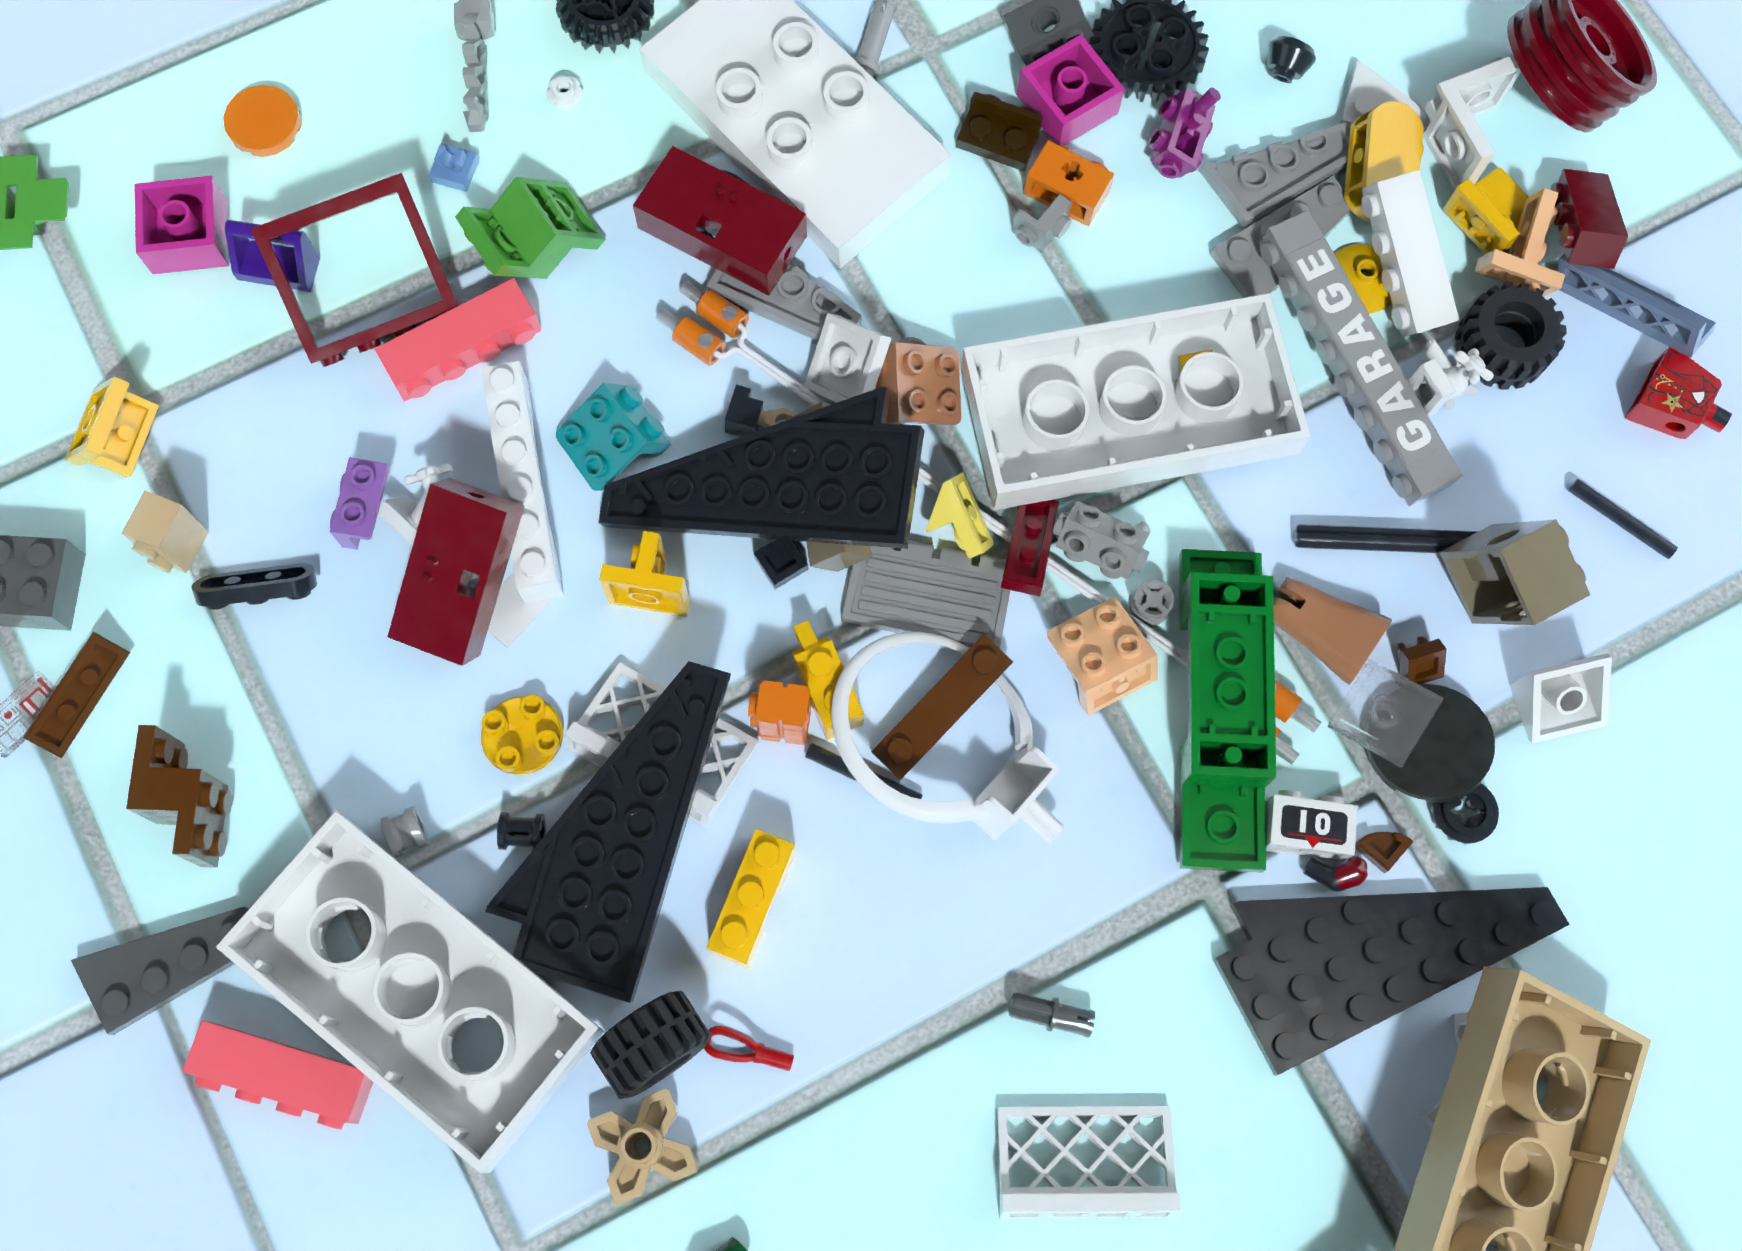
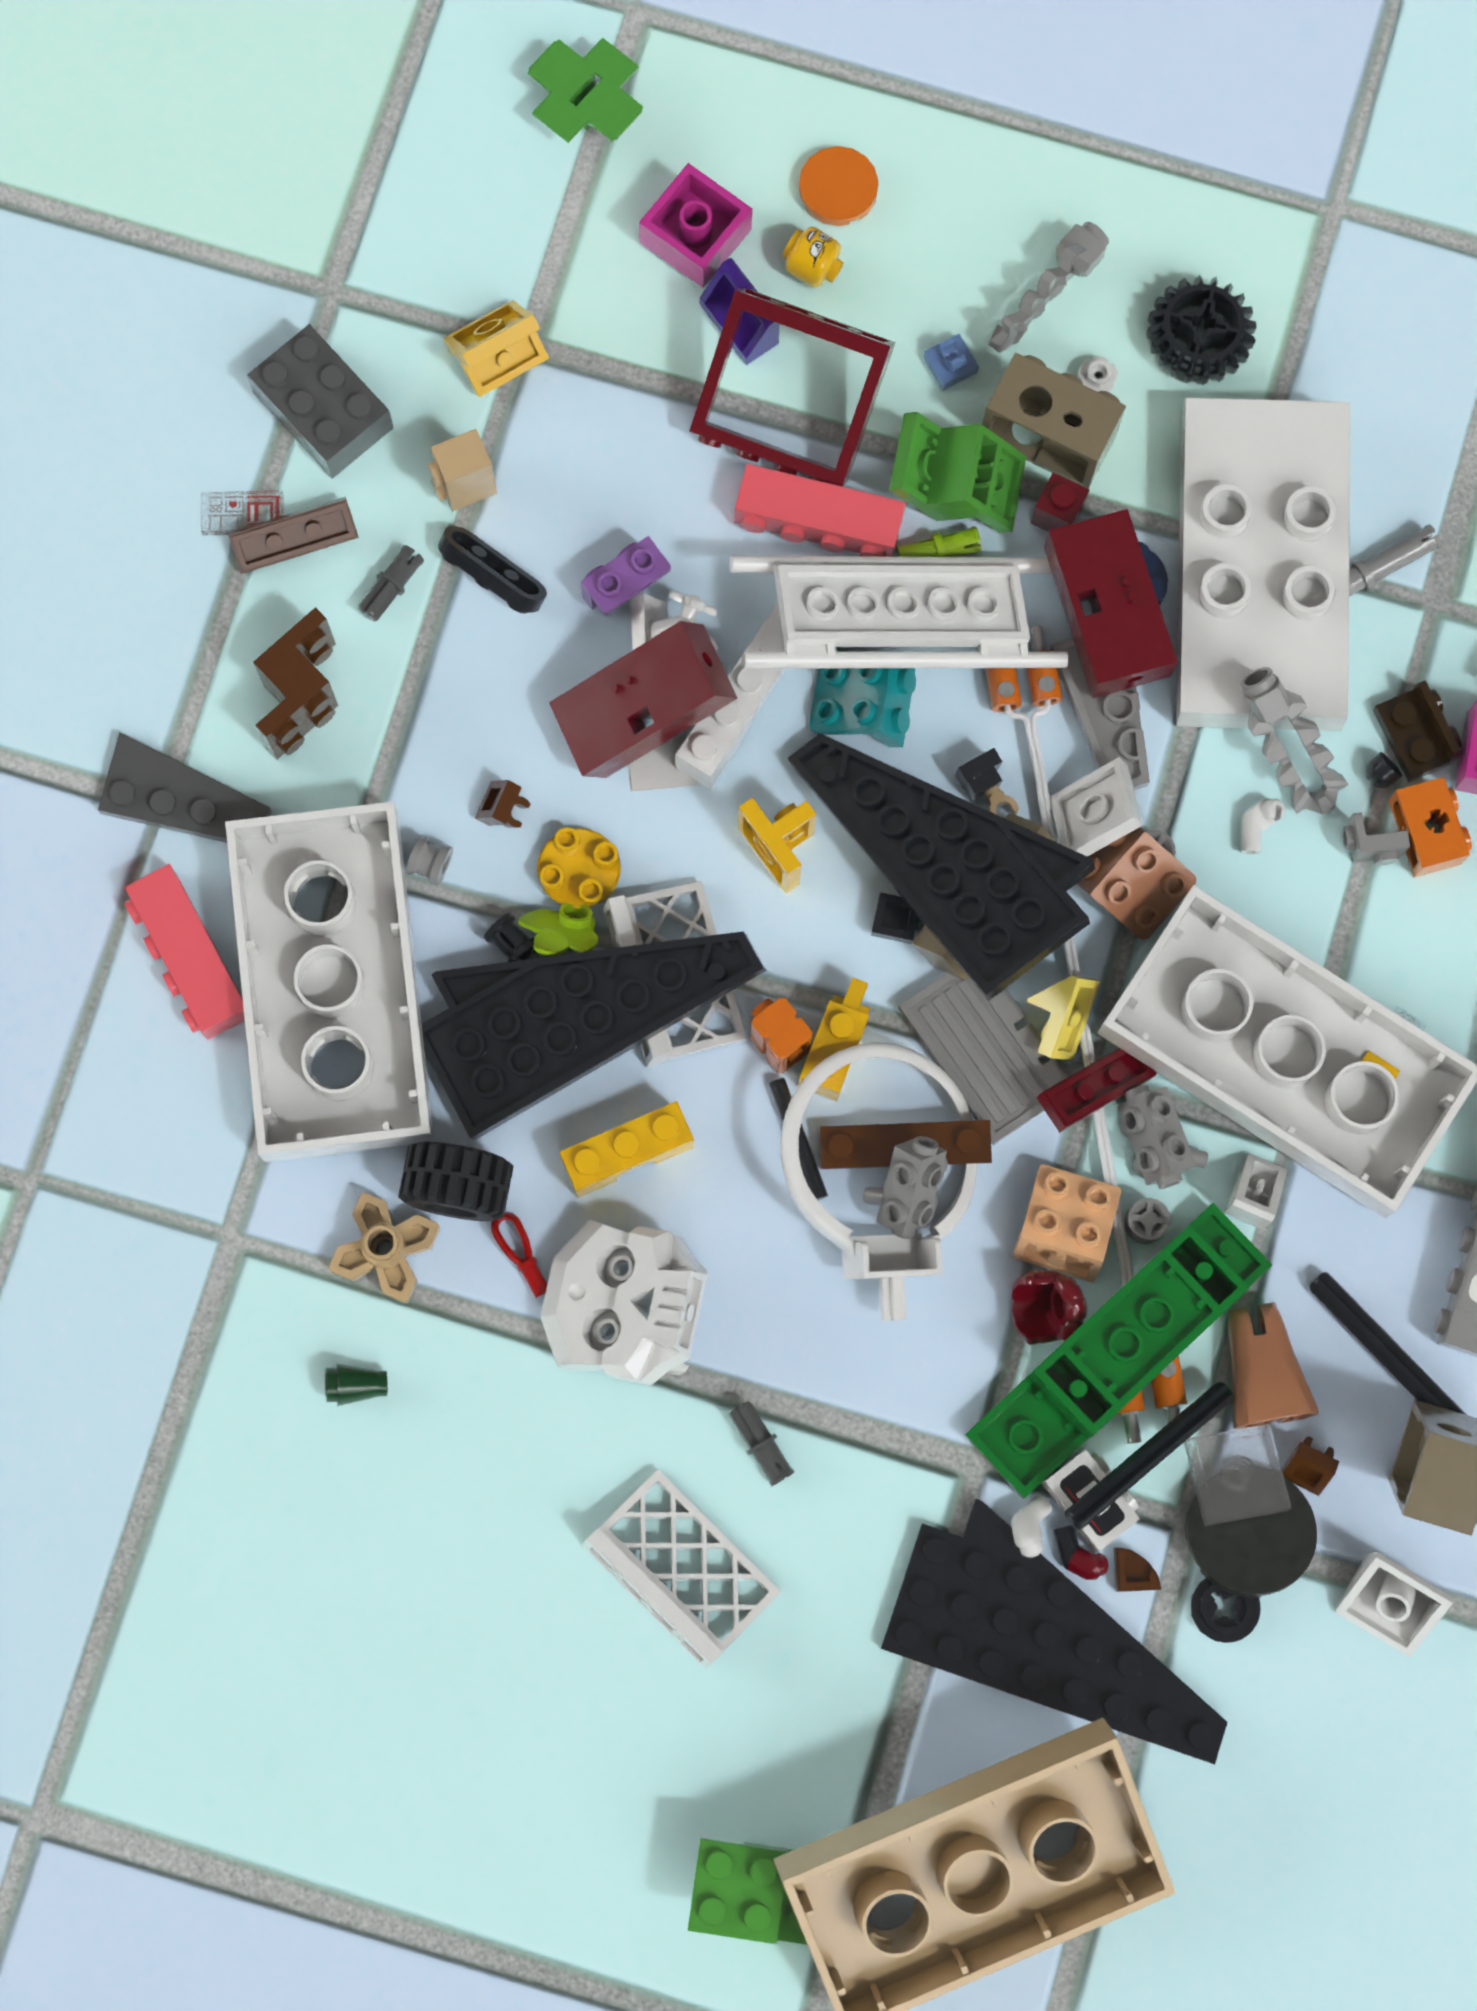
camera: 45 degrees right, 5 degrees up
none -> dark grey axle [358,545,424,622]
none -> reddish brown tile [475,780,530,828]
none -> lime plate [517,903,598,956]
none -> white brick [540,1220,708,1386]
none -> white piece [729,556,1068,669]
none -> yellow head [782,226,844,288]
none -> light grey brick [863,1136,948,1239]
none -> lime pin [896,526,982,557]
none -> dark tan piece [982,352,1126,489]
none -> dark red hair [1011,1270,1087,1345]
none -> white arm [1011,1495,1052,1558]
none -> dark red brick [1030,472,1090,532]
none -> black axle [1064,1382,1234,1530]
none -> white slope [1223,1153,1288,1230]
none -> white arm [1240,798,1285,855]
none -> light grey sword [1241,667,1348,815]
none -> black hinge [1365,752,1403,789]

